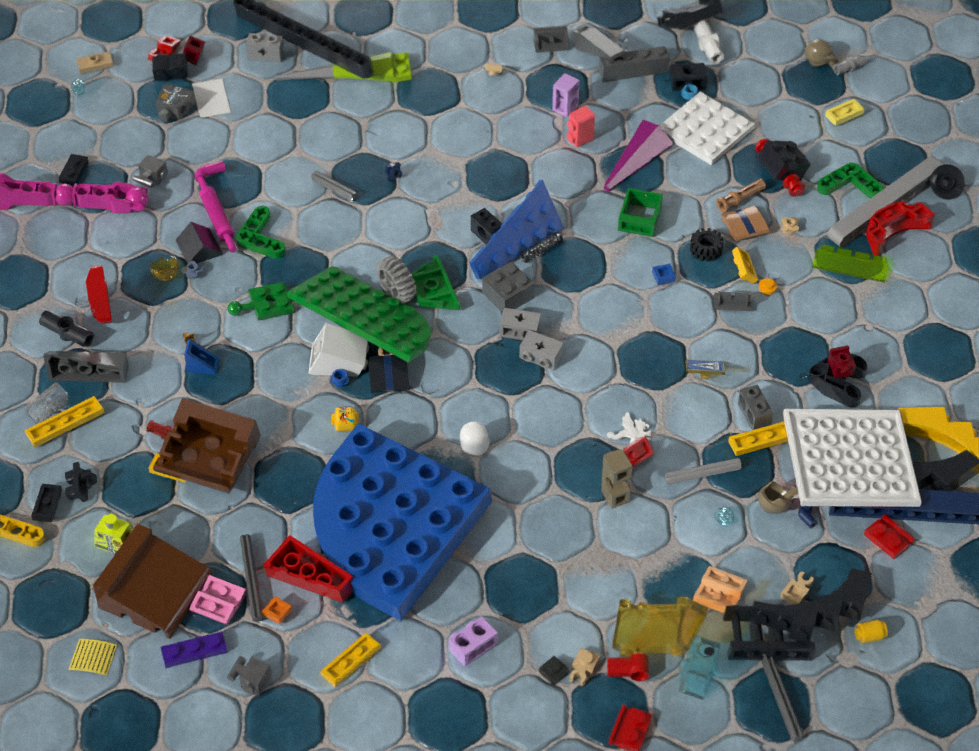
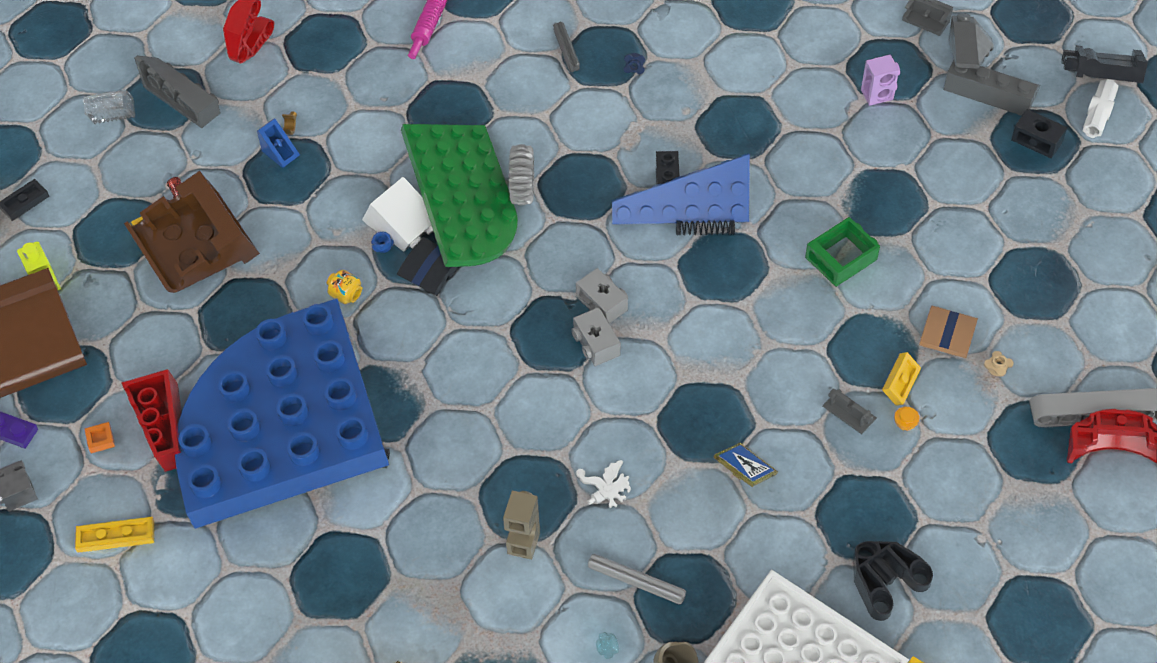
camera: 40 degrees right, 5 degrees up
yellow plate [25,396,104,448] -> none
black piece [39,310,94,347] -> none
black hips [65,462,97,502] -> none
clear yellow hair [150,257,179,281] -> none
black slope [176,222,223,264] -> none
sand blue plate [181,261,204,279] -> none
bright pink slope [189,575,247,625] -> none
green plate [227,282,294,321] -> none
green beam [236,206,285,259] -> none
dark grey axle [240,534,263,622] -> none
green wing [410,255,460,310] -> none
lavender brick [449,616,498,667] -> none
white helmet [460,421,490,456] -> none
dark grey brick [482,262,534,313] -> none
tan plate [485,64,503,76] -> none
coral brick [567,106,595,148] -> none
wedge [604,120,673,192] -> none
red plate [622,436,654,468] -> none
blue plate [652,263,676,285] -> none
white plate [659,92,755,165] -> none
dark azure plate [681,84,699,100] -> none
black tyre [690,228,724,262] -> none
medium nougat pin [716,179,766,213] -> none
yellow plate [728,421,788,456] -> none
dark grey brick [738,384,773,430] -> none
black brick [755,139,811,197] -> none
clear neon green windscreen [812,244,889,283] -> none
green beam [817,163,884,199] -> none
dark red brick [828,345,856,378] -> none

